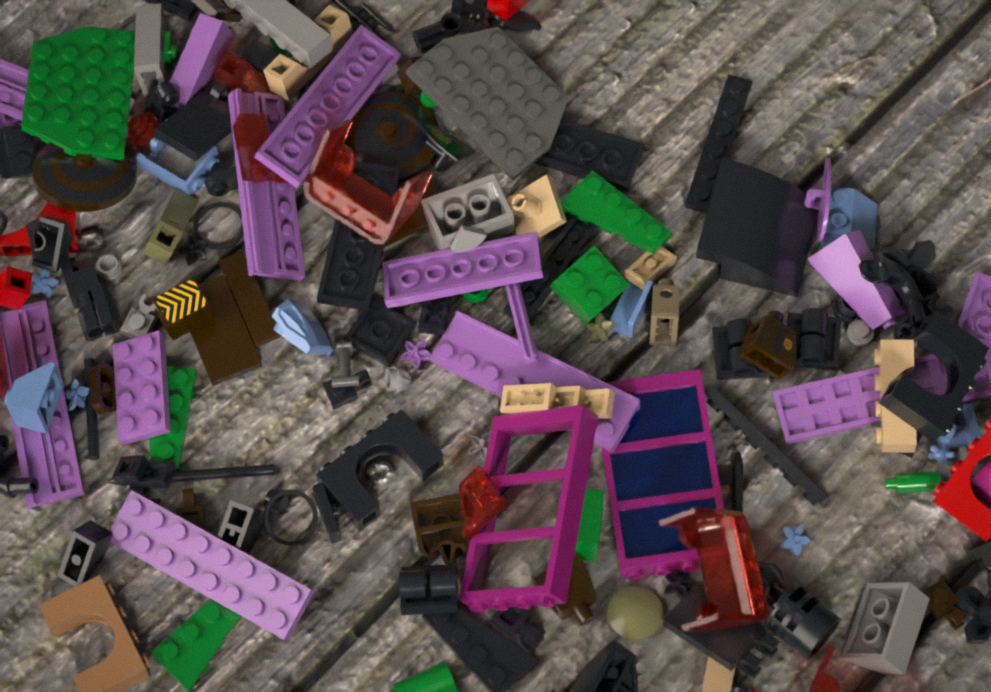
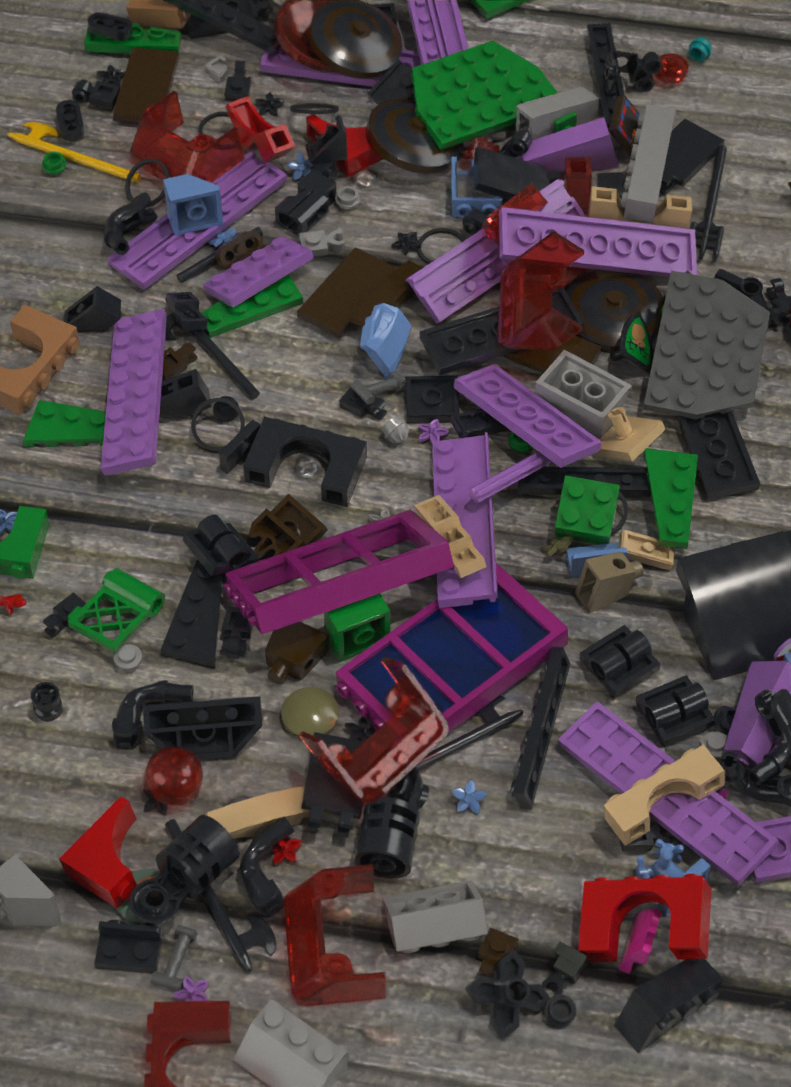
camera: 55 degrees right, 10 degrees down
olive slope [142,188,199,265] -> none
piece [153,277,214,340] -> none
light grey tile [451,225,487,253] -> none
clear red wing [459,465,508,540] -> none
dark brown torso [739,310,796,380] -> none
black arch [879,310,989,441] -> none
green cylinder [885,471,941,493] -> none

